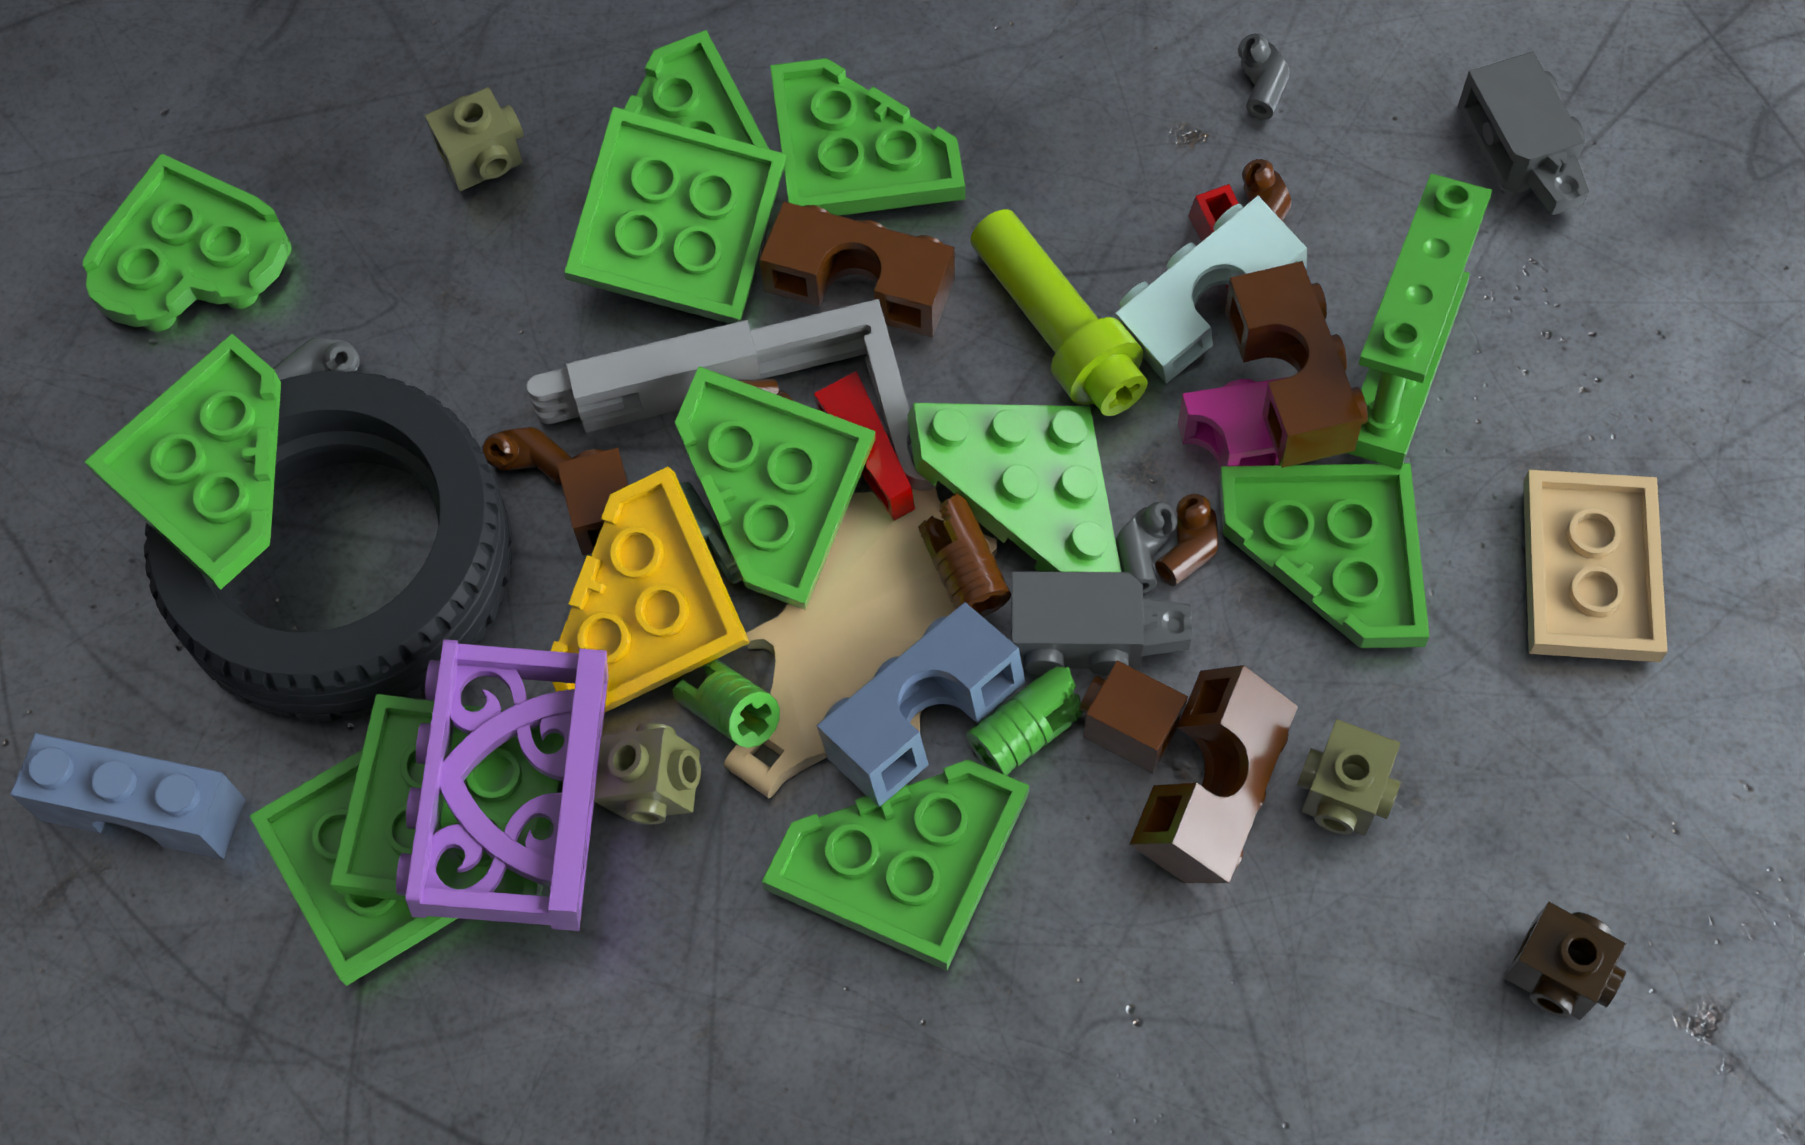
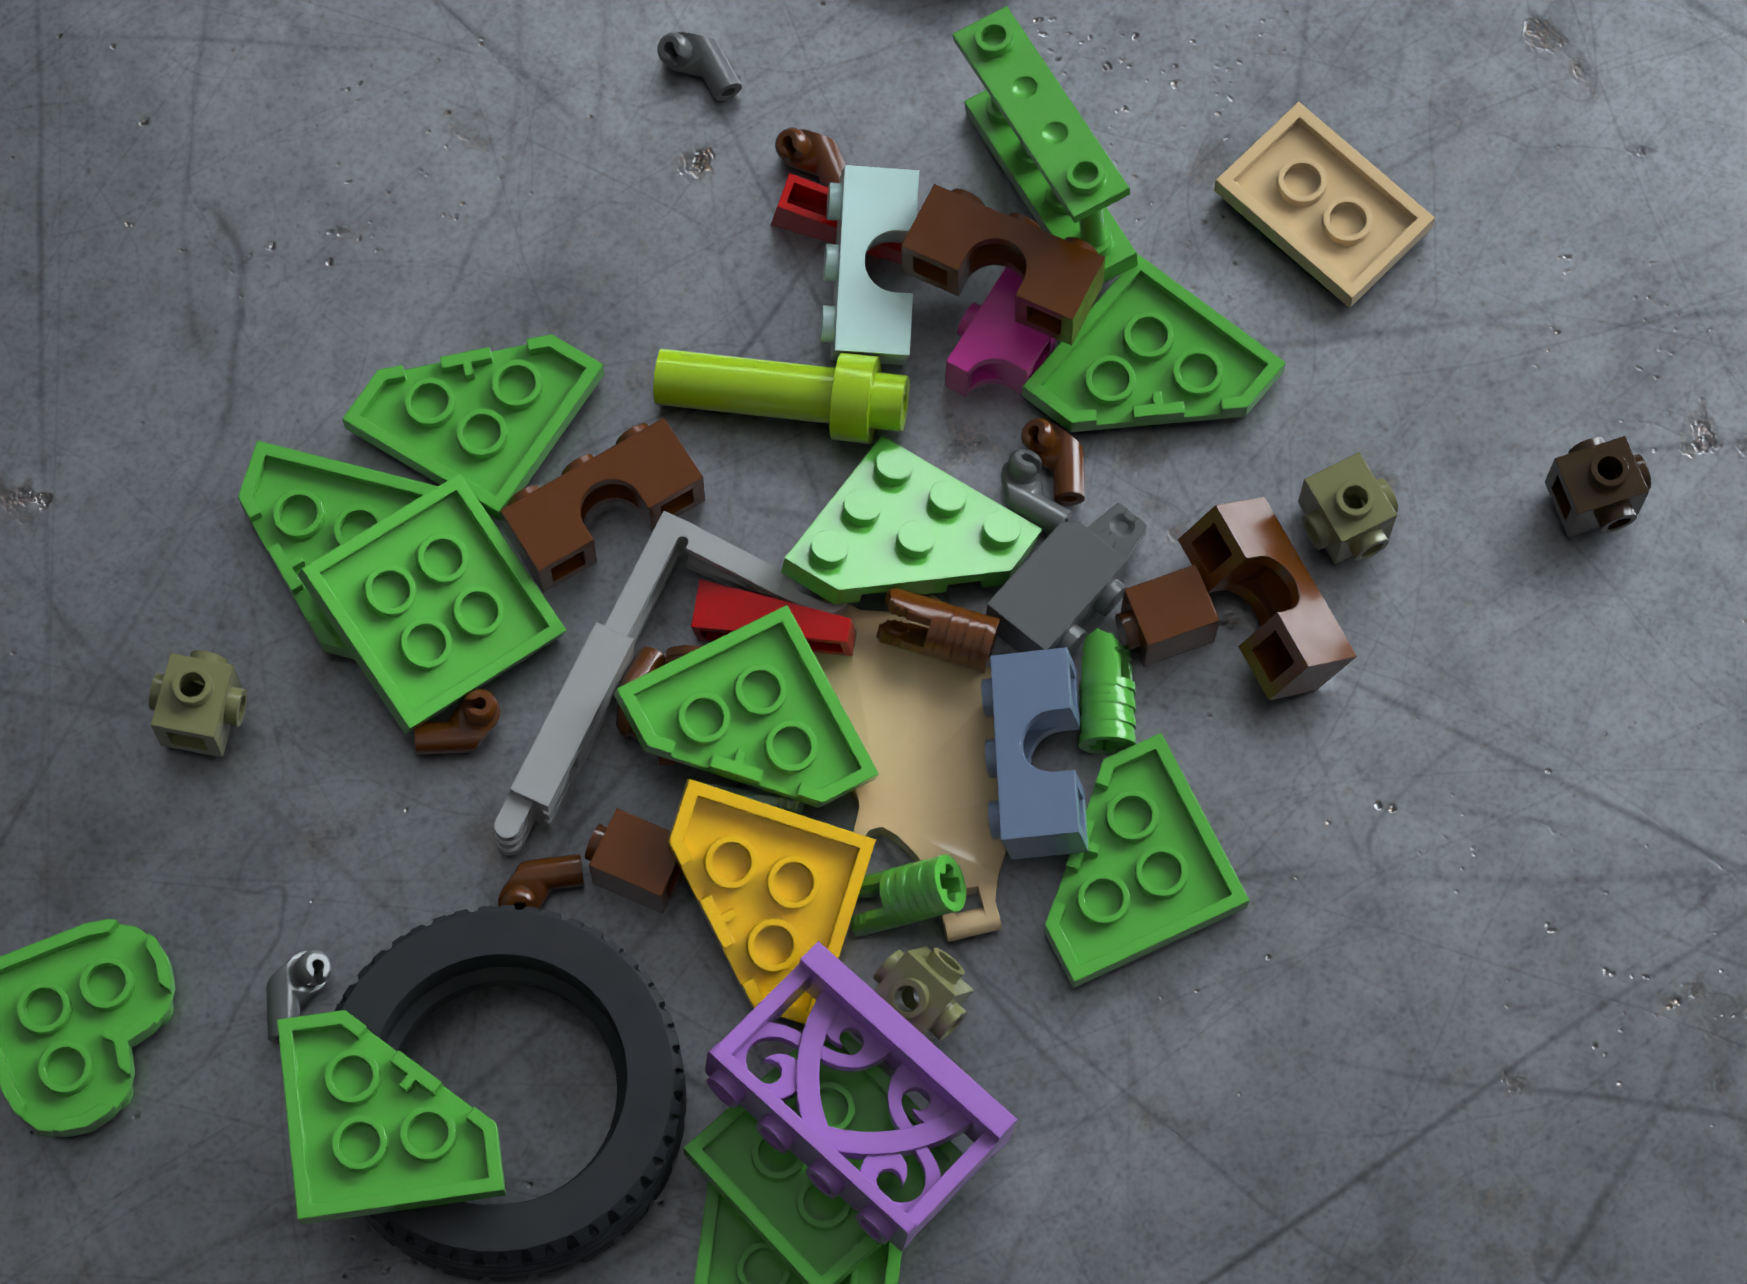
camera: 55 degrees left, 5 degrees up
none -> reddish brown arm [414,689,500,755]

